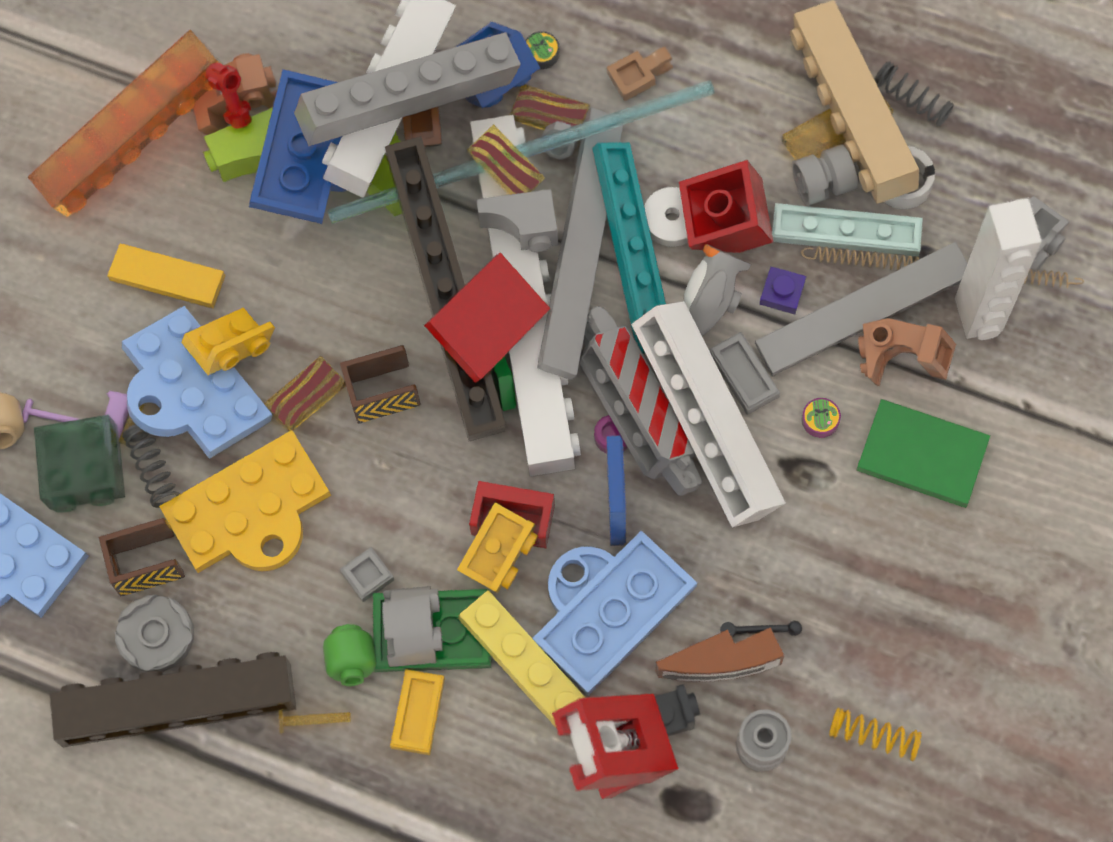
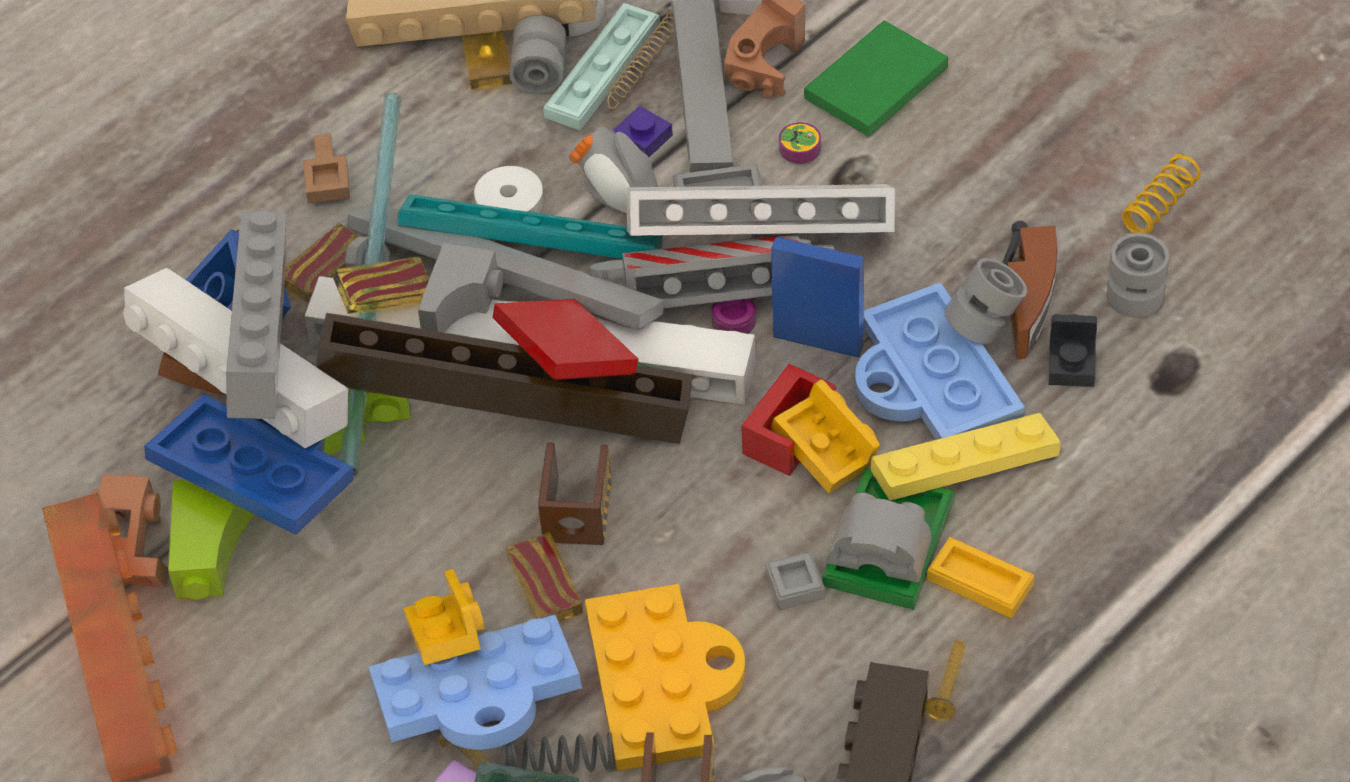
camera: 70 degrees left, 20 degrees down
yellow tile [107,243,225,309] -> none
red bar [206,62,252,129] -> none
bright green head [323,624,376,686] -> none
red brick [552,693,679,799] -> none
red slope [679,160,773,253] -> none
none -> light grey wheel [944,258,1028,344]

